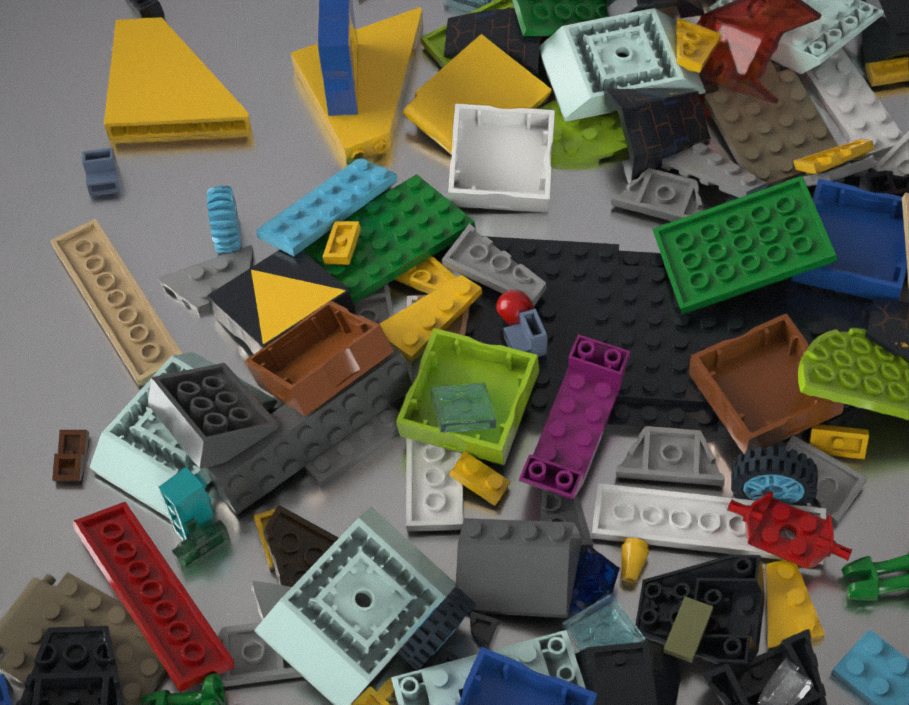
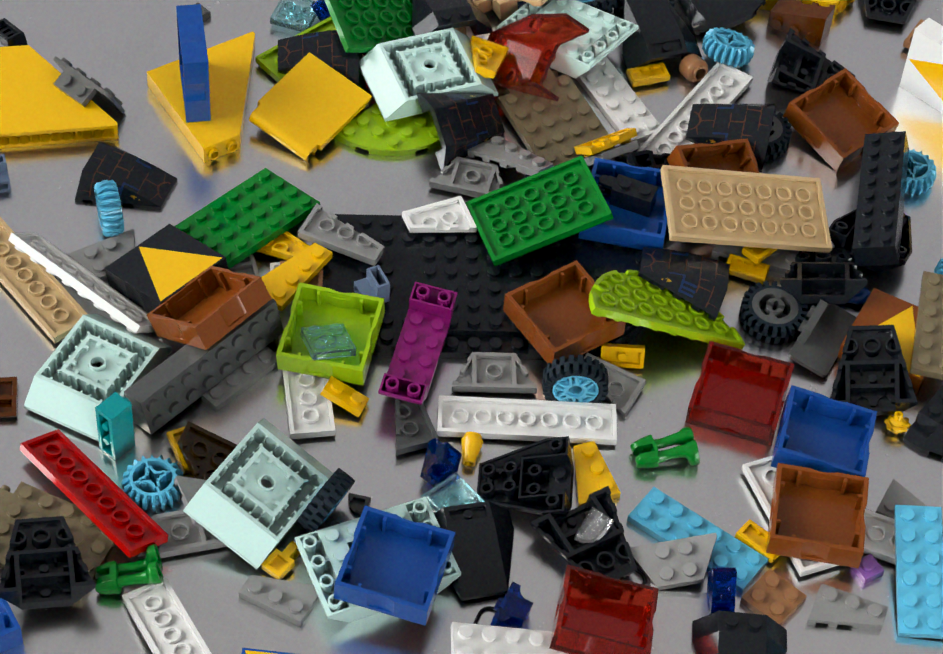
camera: 15 degrees left, 5 degrees down
dark grey slope [148,363,279,469] -> none
clear green plate [172,518,230,571] -> none
medium azure plate [256,157,397,256] -> none
yellow plate [323,221,361,265] -> none
white tile [448,104,555,213] -> none
dark grey slope [456,518,582,618] -> none
red piece [496,290,533,326] -> none
olive tile [663,596,713,663] -> none
red plate [727,491,853,569] -> none
none -> white plate [8,233,155,334]
none -> dark grey bracket [53,56,125,114]
none -> black wedge [75,142,177,210]
none -> medium azure gear [121,454,183,513]
none -> white wing [402,196,477,233]
none -> black hinge [598,174,658,217]

